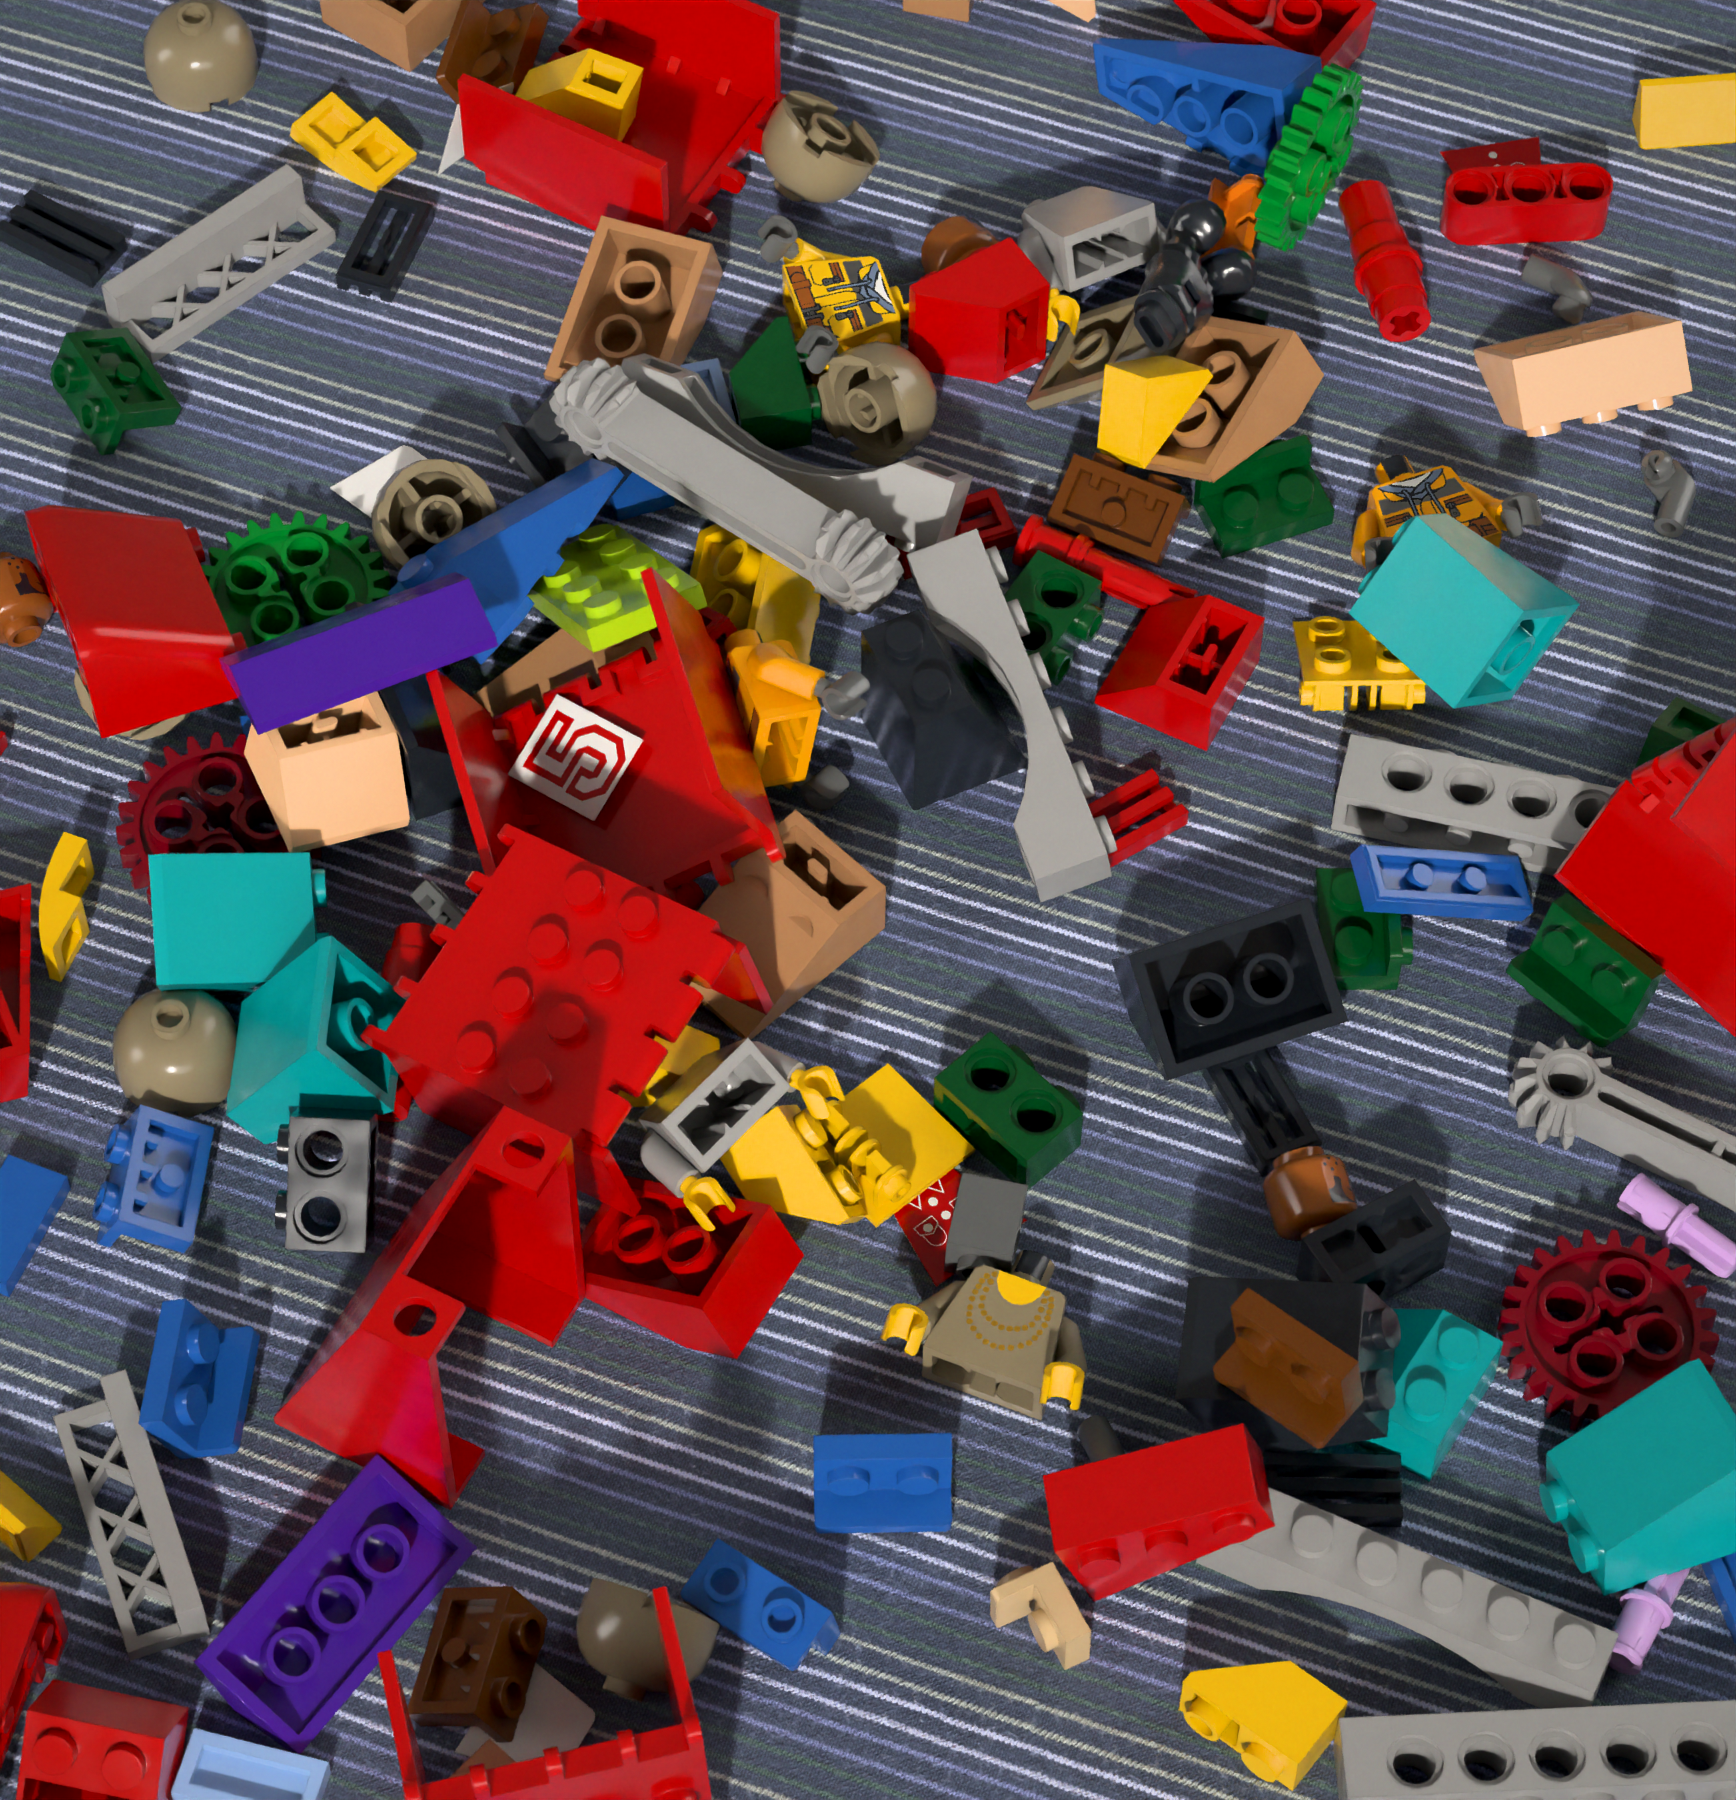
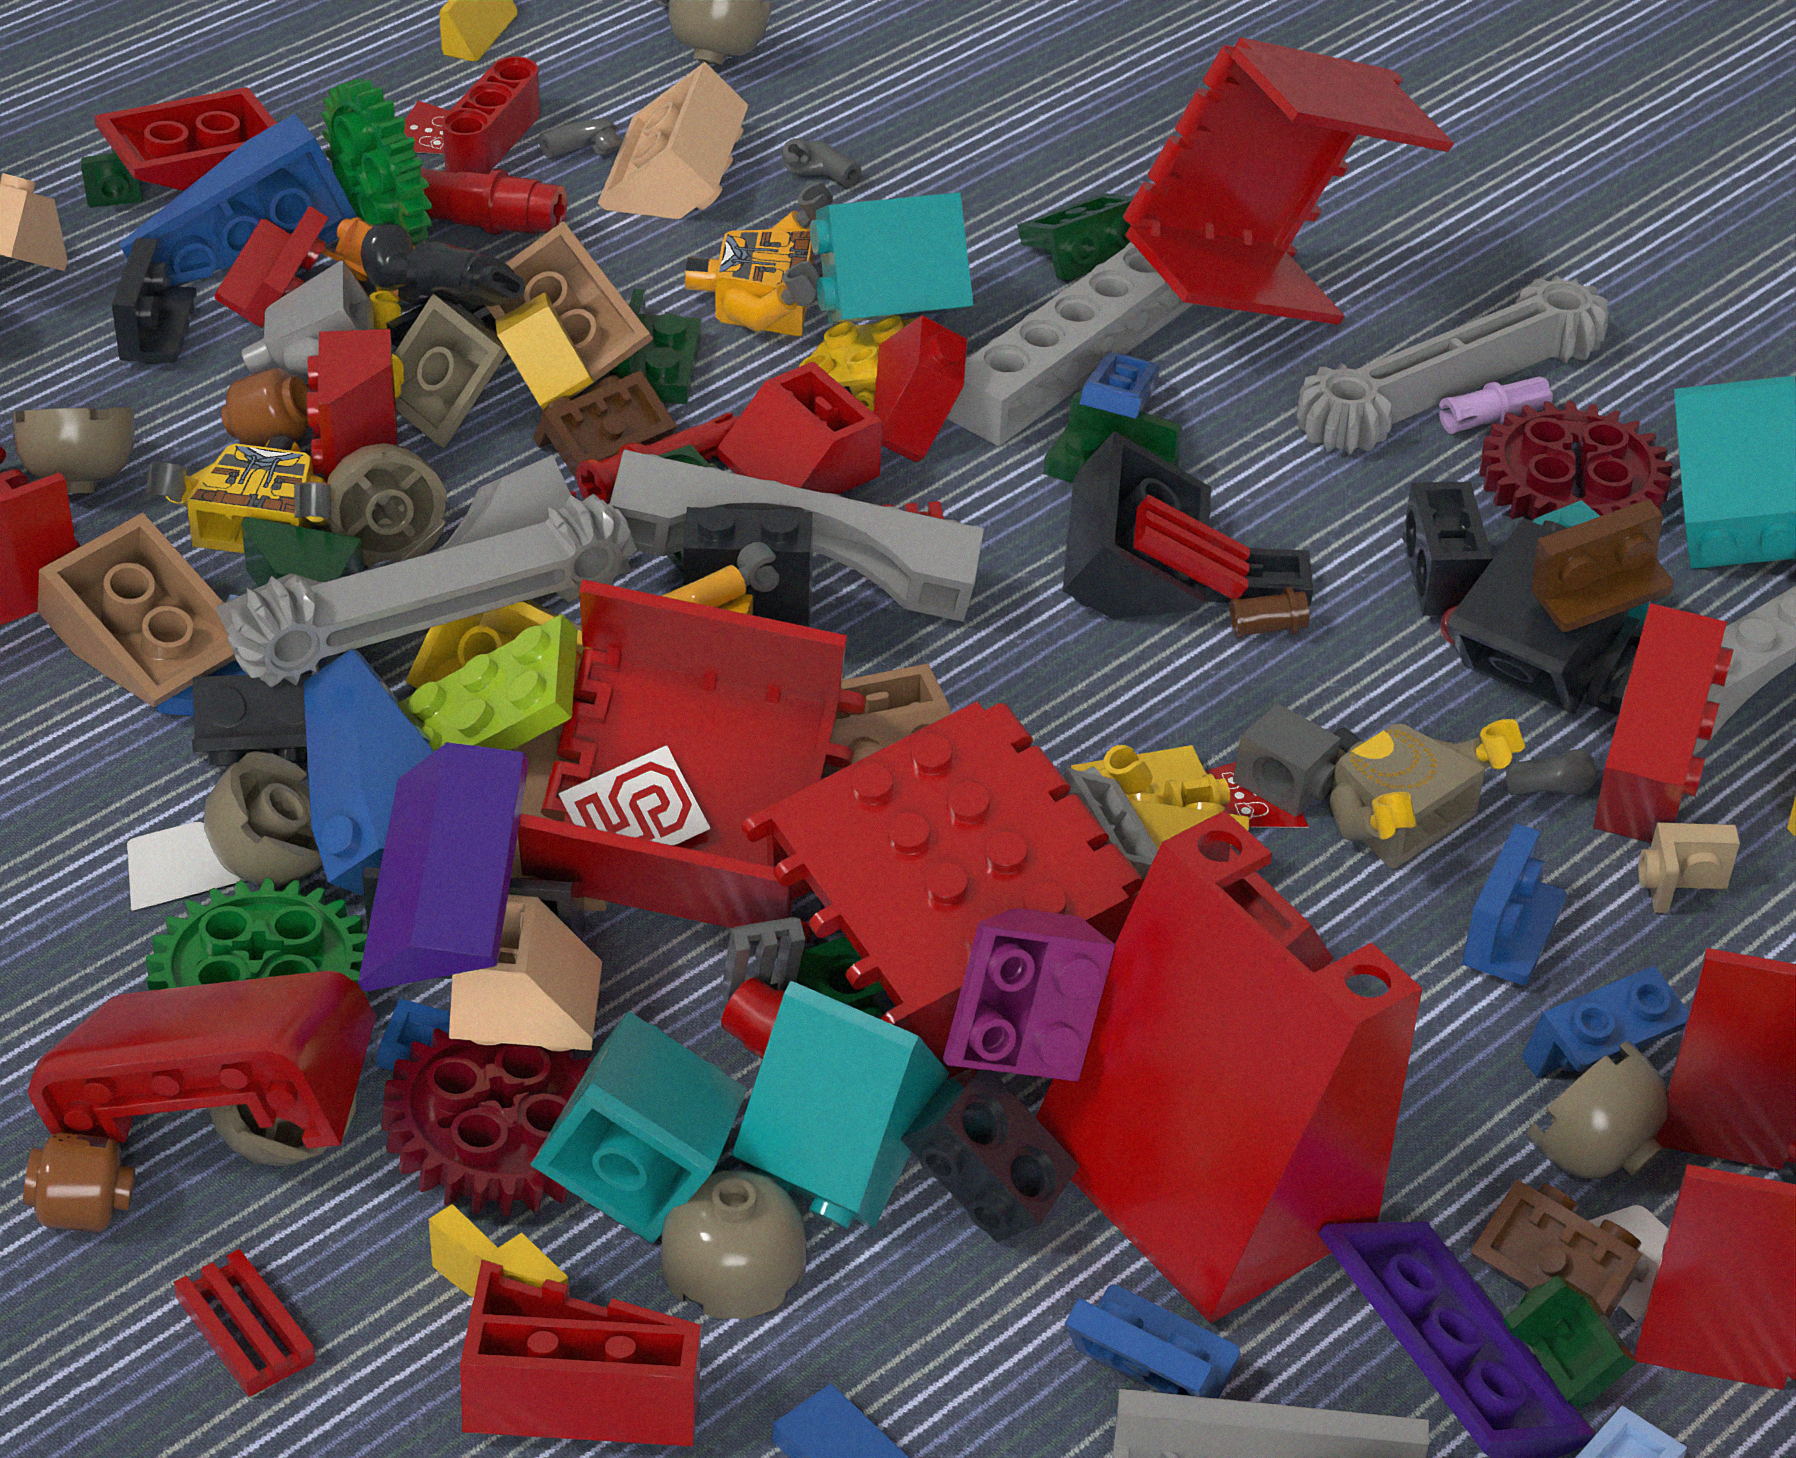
camera: 65 degrees left, 15 degrees down
blue bracket [92,1104,214,1253] -> none
dark green brick [933,1031,1083,1191] -> none
dark orange head [1263,1146,1358,1241] -> none
dark green bracket [1506,893,1666,1048] -> none
none -> black bracket [112,238,198,364]
none -> red bracket [214,206,329,328]
none -> red slope [873,315,967,463]
none -> magenta slope [943,908,1115,1081]
none -> red tile [1134,494,1250,599]
none -> reddish brown pin [1230,587,1310,638]
none -> dark green bracket [1503,1276,1638,1410]

